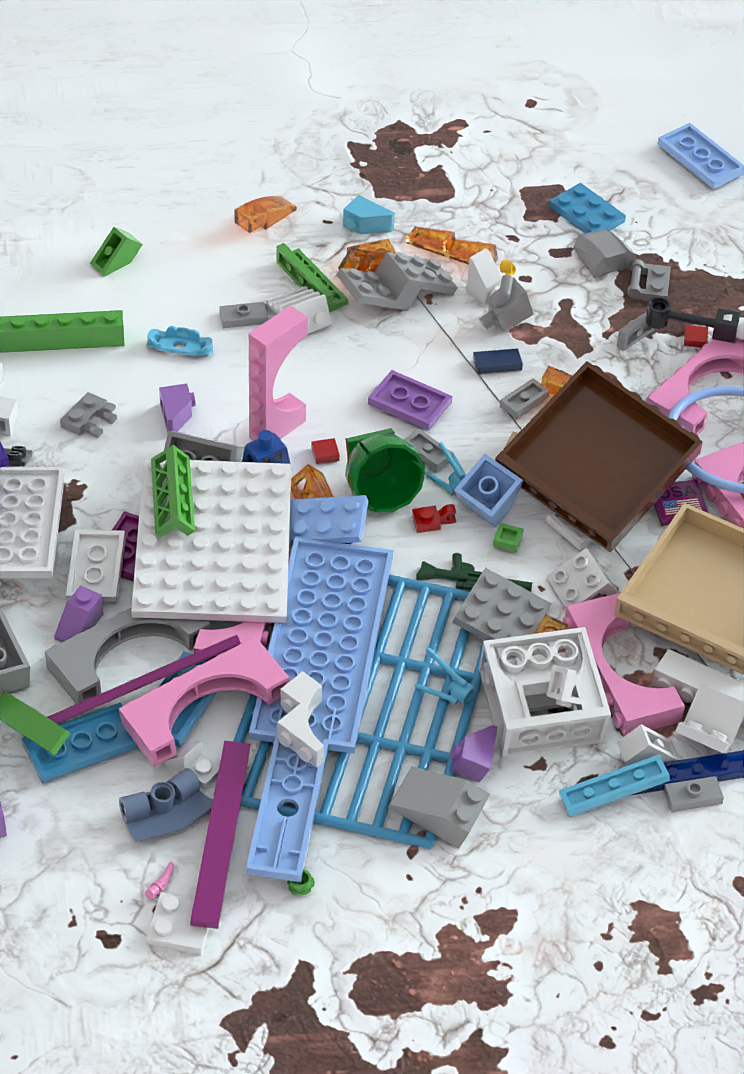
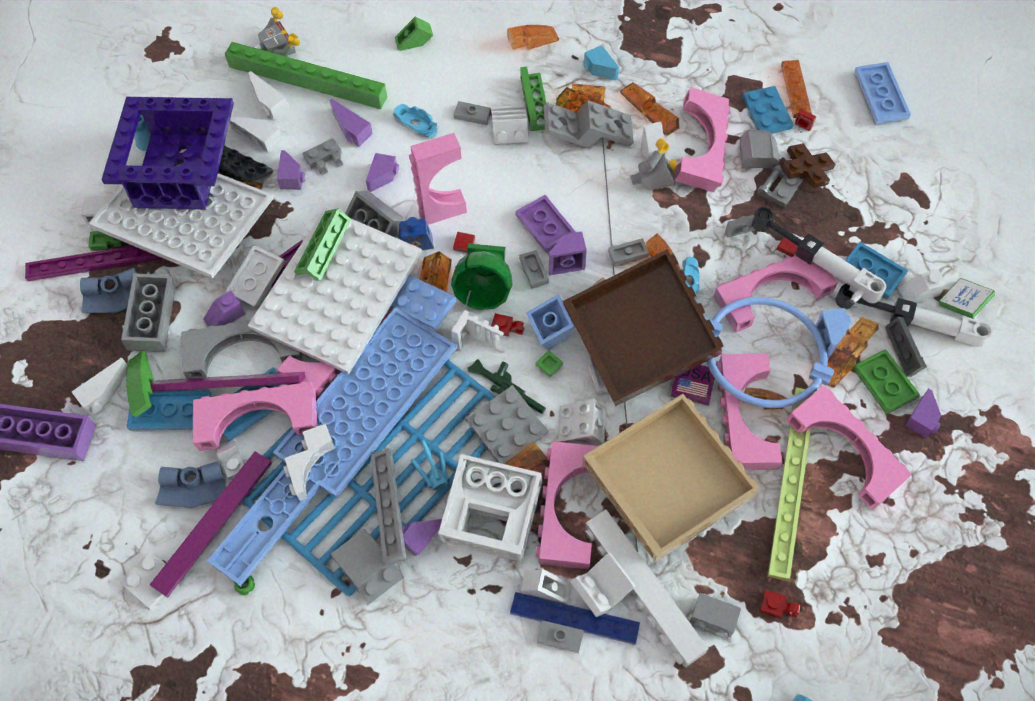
camera: 30 degrees right, 15 degrees up
bright pink helmet [145,862,174,900] -> none
medium azure plant [426,442,466,495] -> none
dark blue tile [472,348,523,374] -> none
white bracket [546,665,583,707] -> none
medium azure plate [559,754,670,817] -> none
none -> medium lavender slope [277,150,305,190]
none -> medium lavender slope [329,99,373,147]
none -> light grey plate [371,448,406,565]
none -> white plate [451,310,505,353]
none -> medium lavender slope [549,231,587,275]
none -> bright pink arch [674,87,730,192]
none -> clear orange plate [781,60,812,118]
none -> reddish brown plate [781,143,836,188]
none -> red tile [795,109,816,131]

